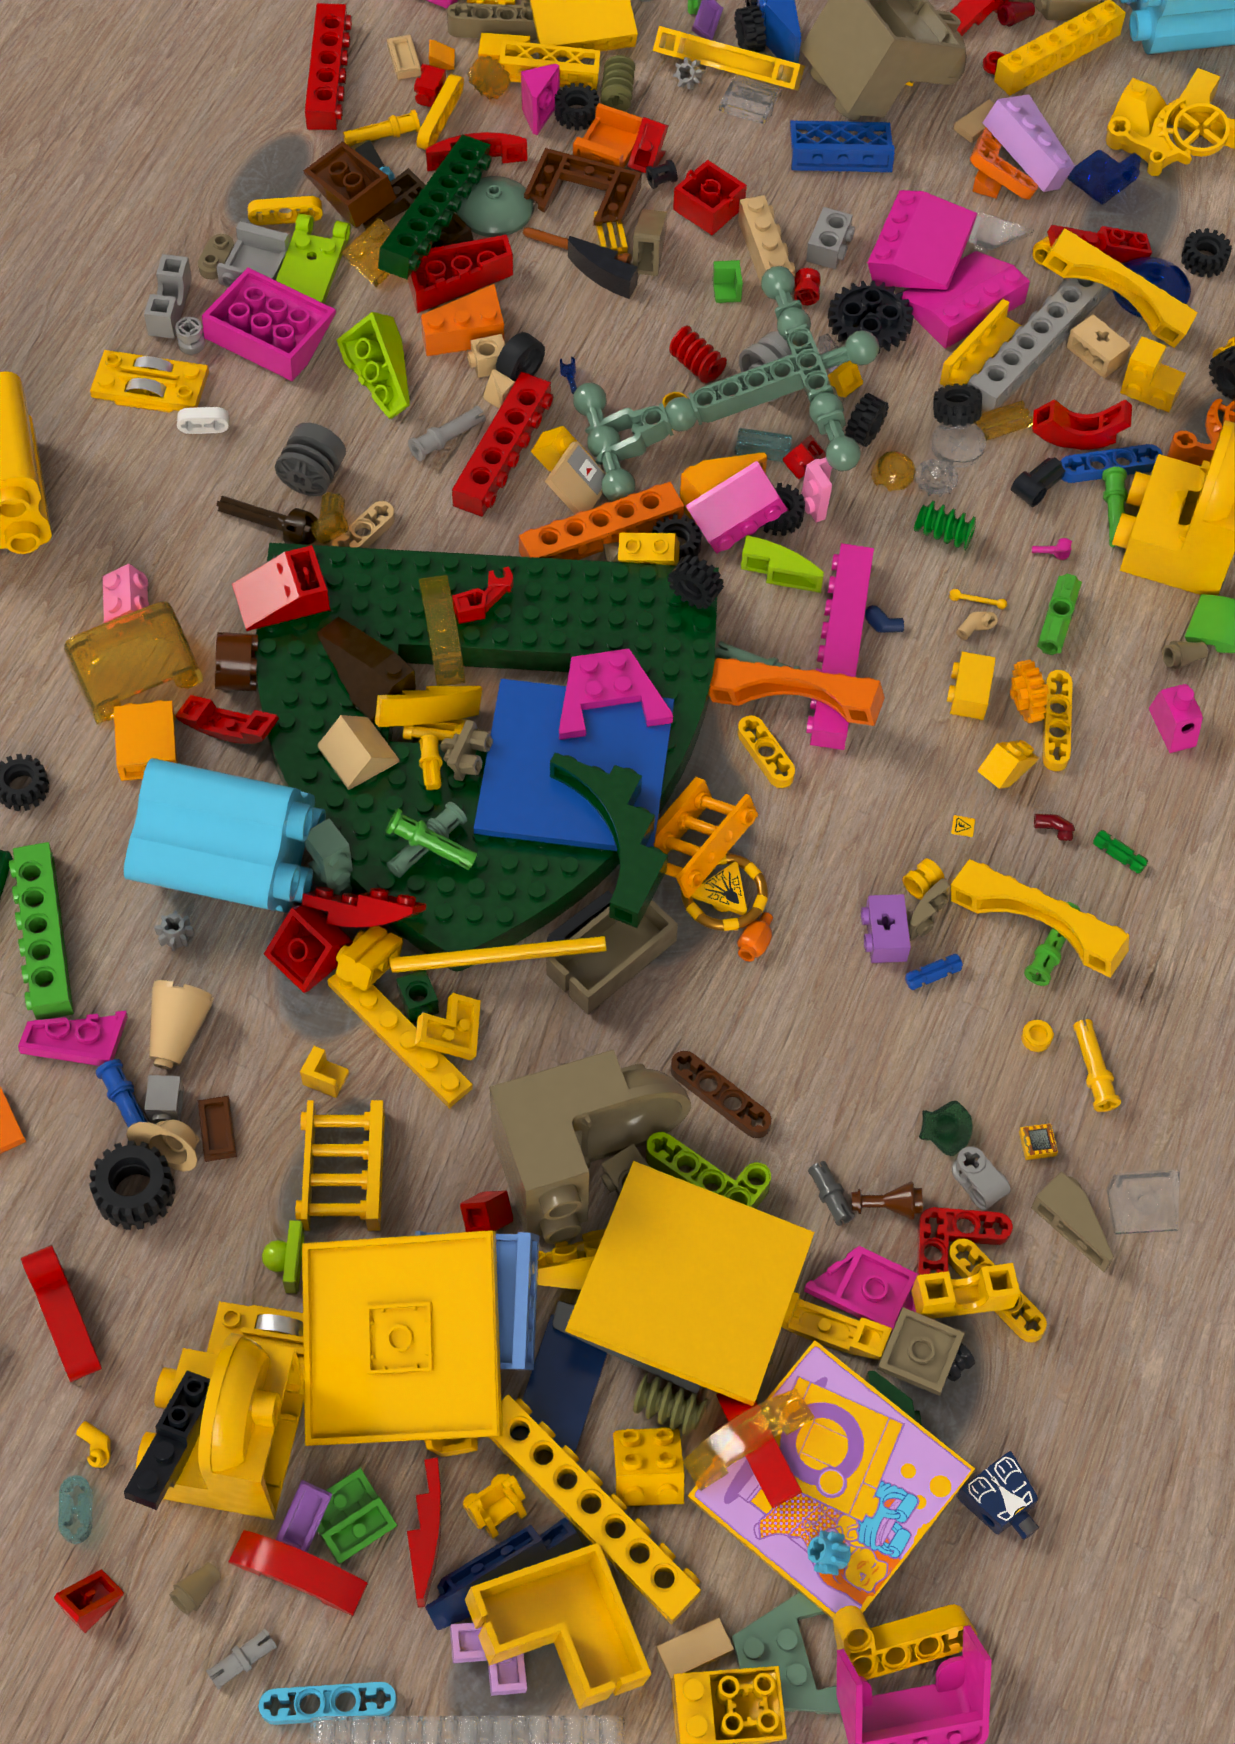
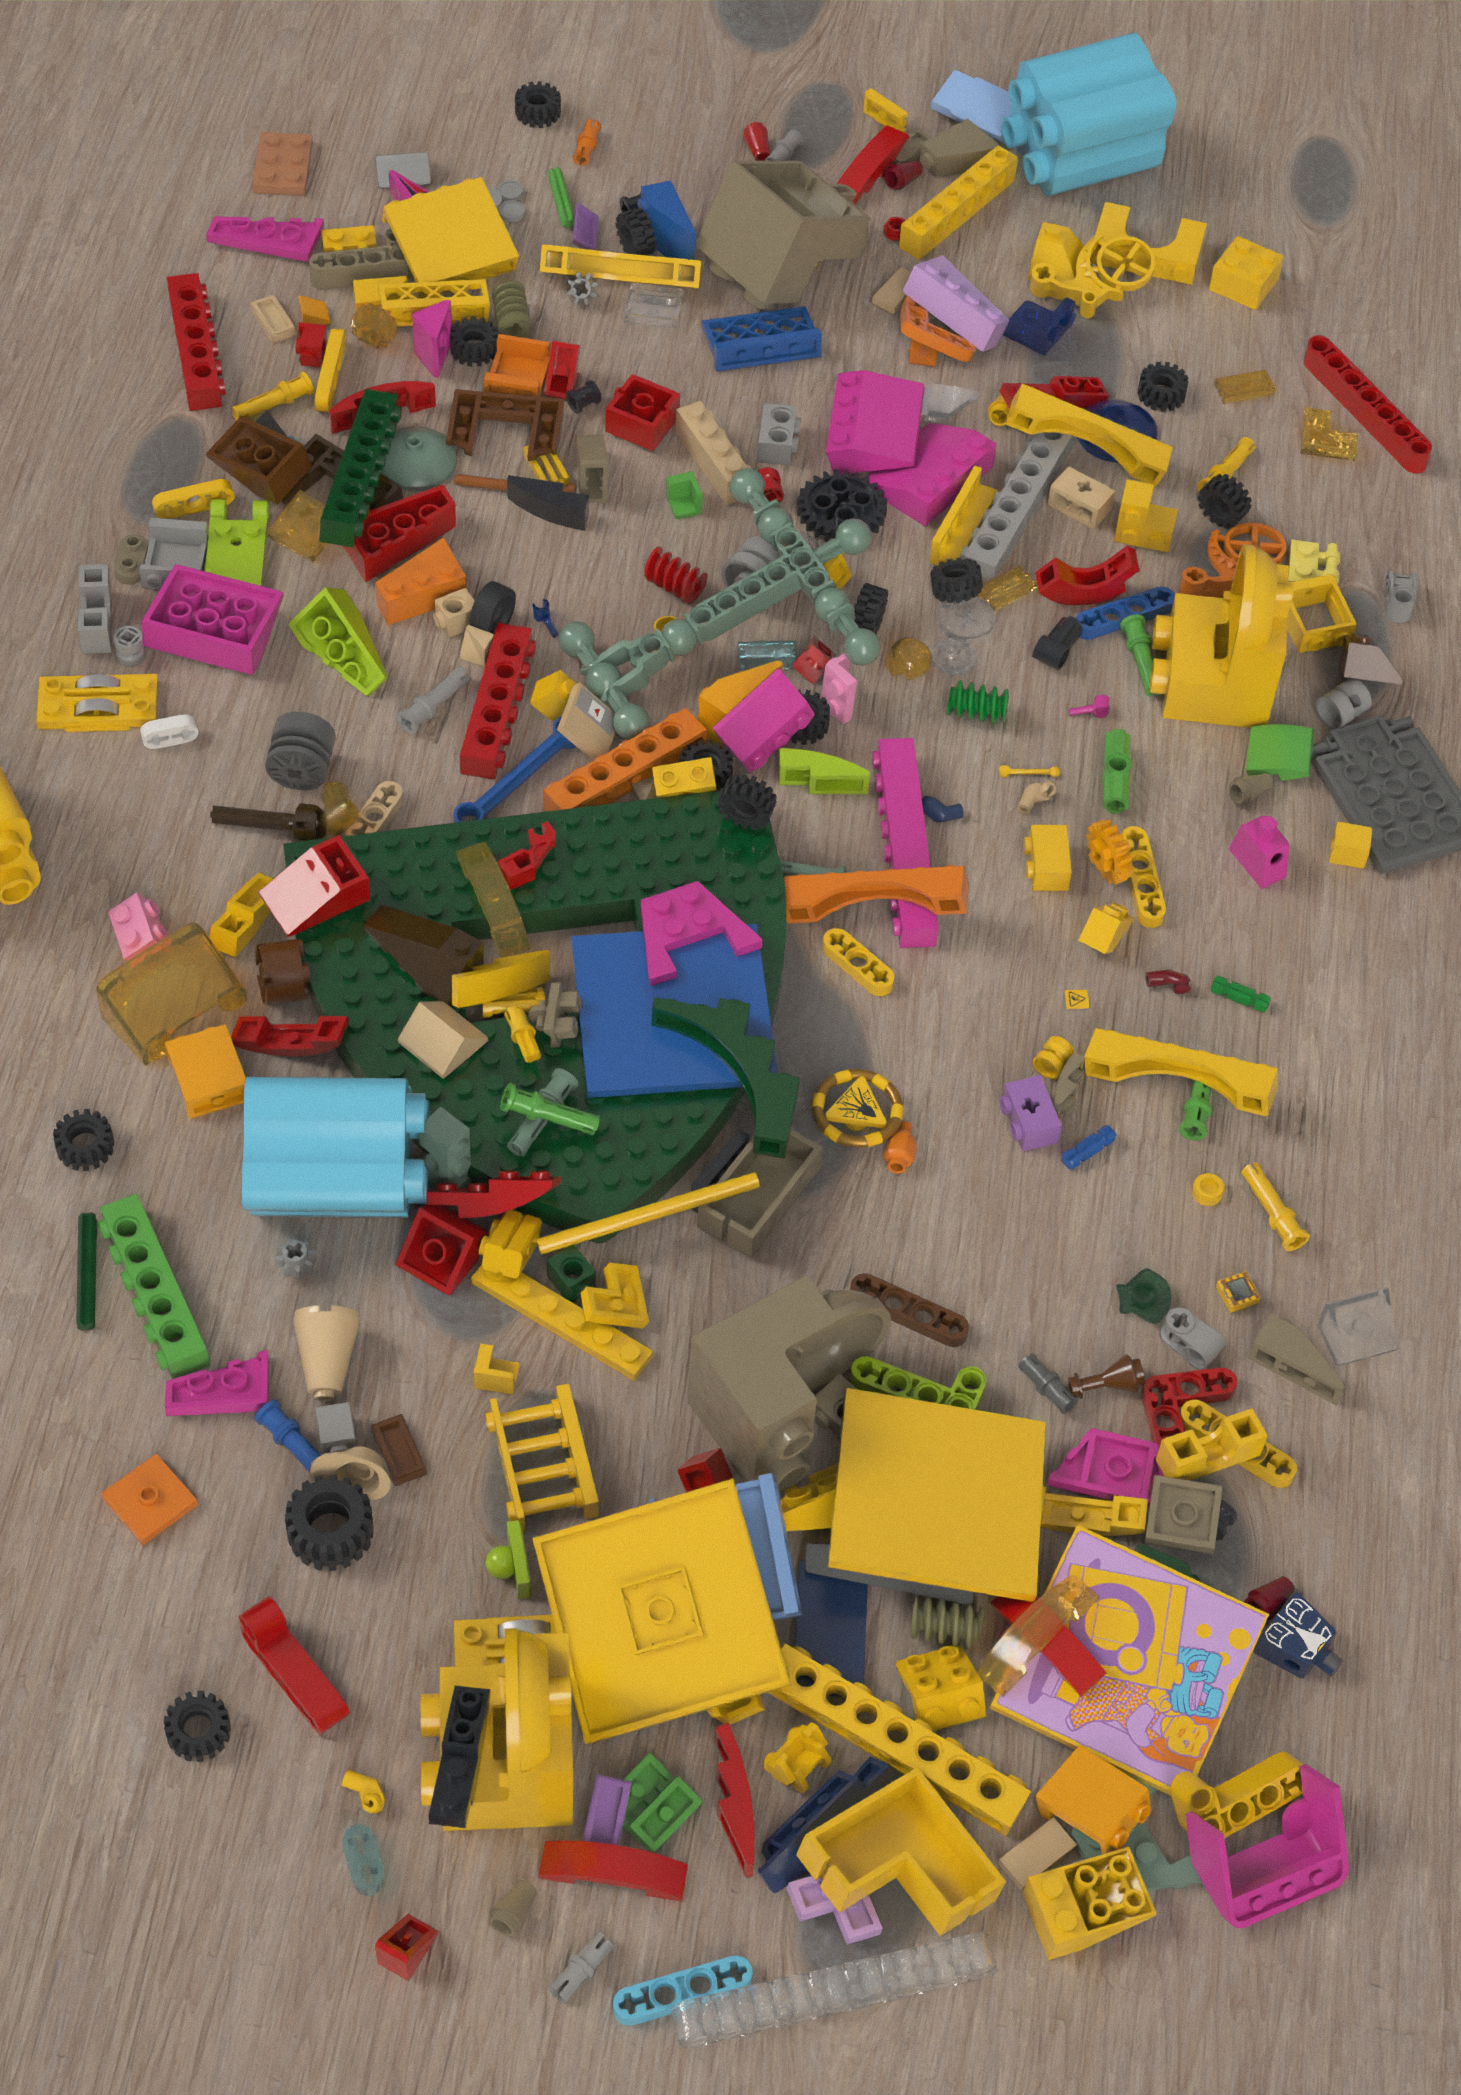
camera: 15 degrees left, 5 degrees down
light orange fence [654,777,758,899] -> none
medium azure gear [808,1530,851,1576] -> none
none -> yellow slope [209,872,273,958]
none -> blue piece [454,716,576,823]
none -> light orange panel [1035,1745,1151,1854]
none -> dark red cone [1244,1576,1295,1620]

